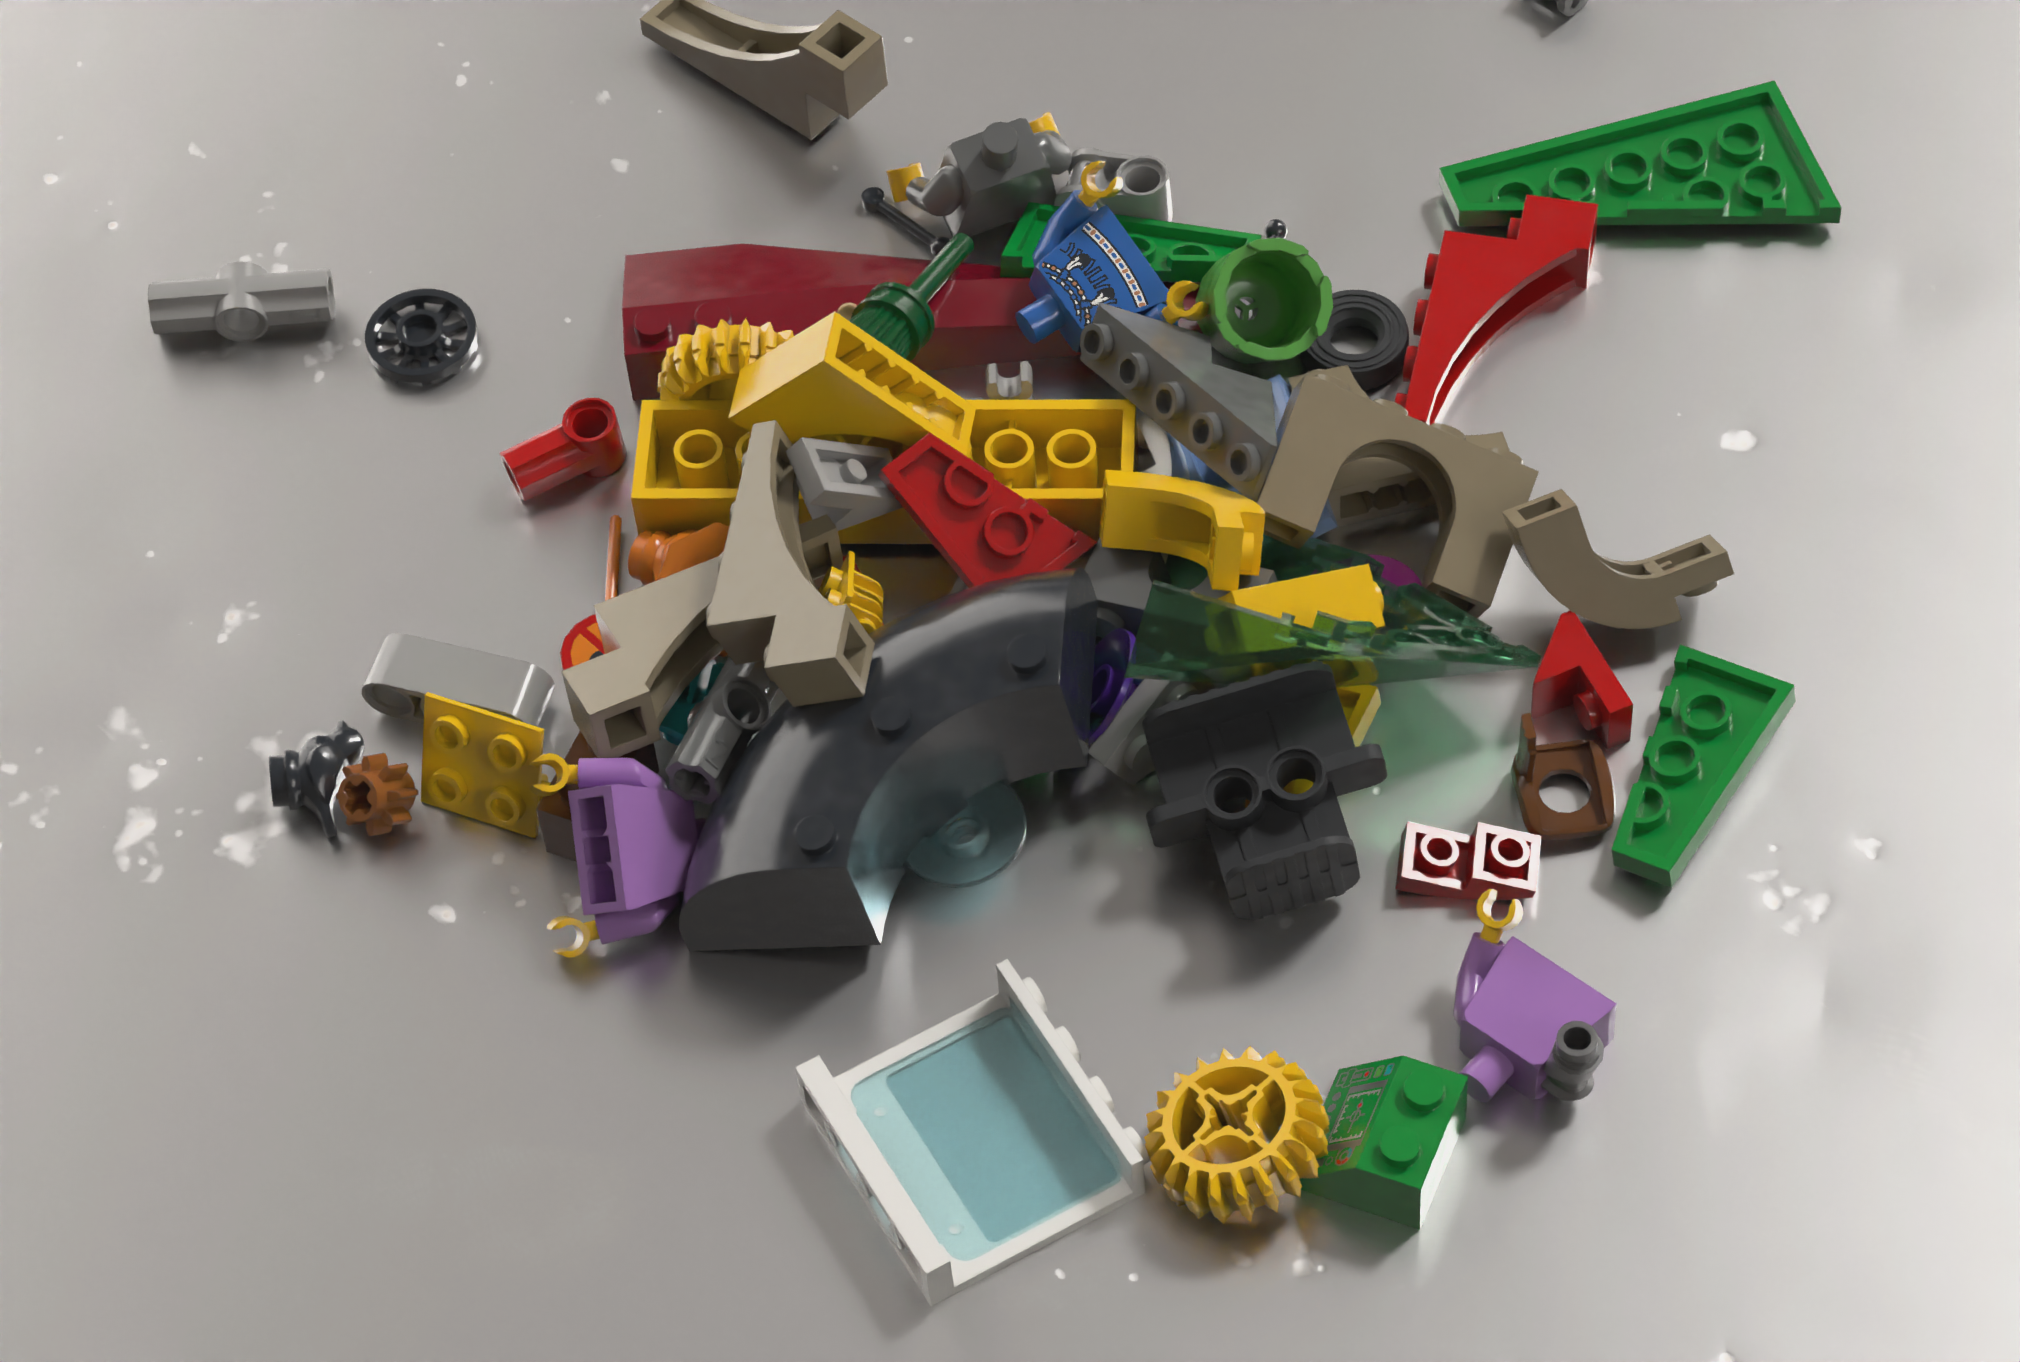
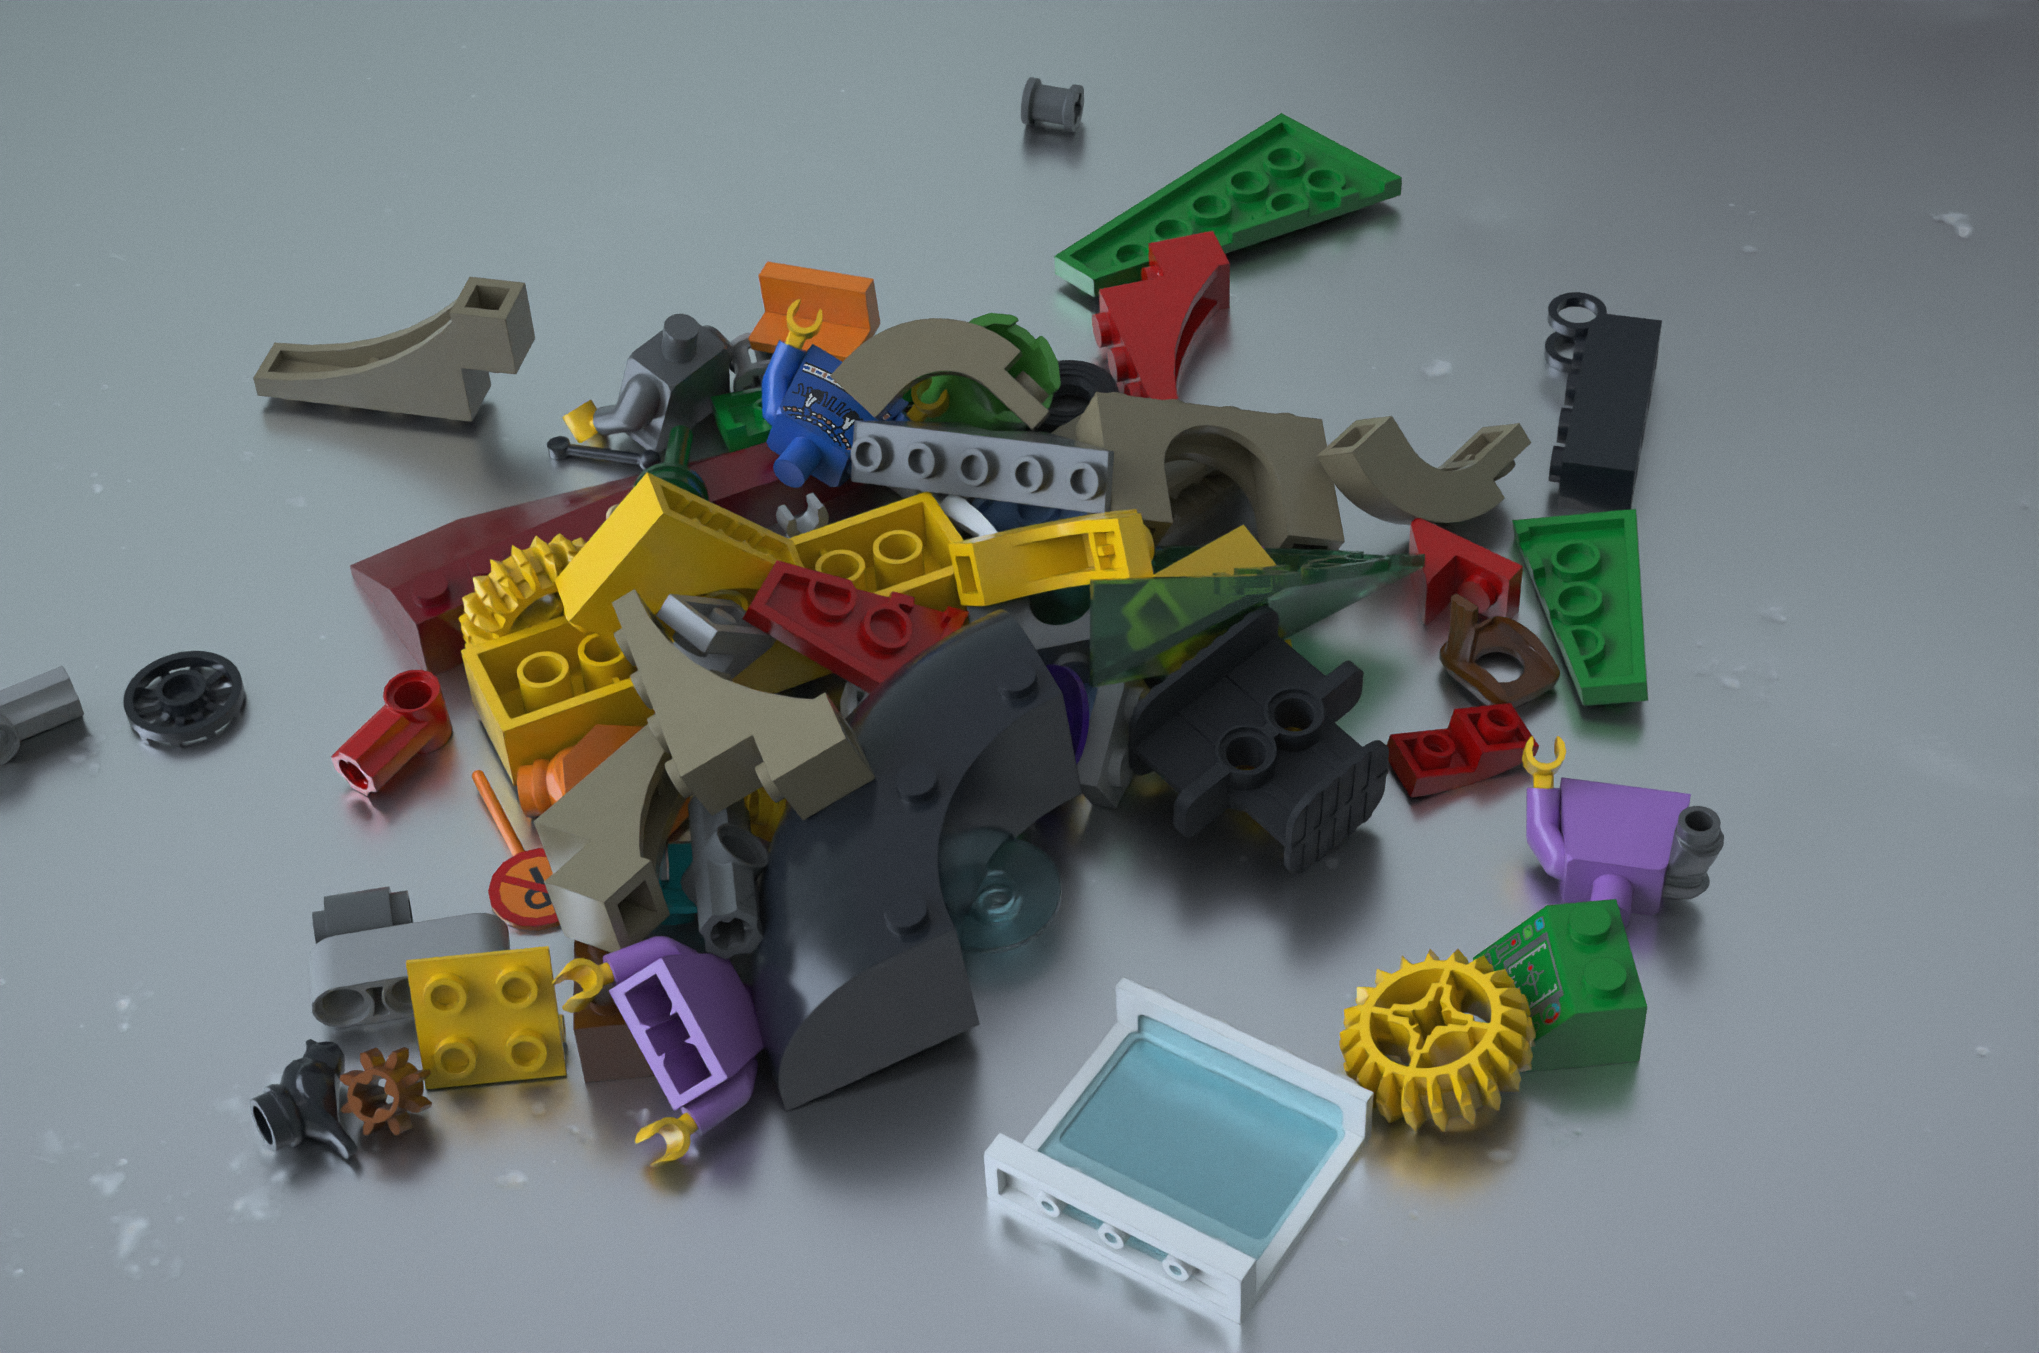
camera: 30 degrees left, 10 degrees down
none -> dark grey brick [312,886,414,944]
none -> orange panel [749,261,881,362]
none -> dark tan arch [830,318,1051,432]
none -> black hinge [1544,292,1662,512]

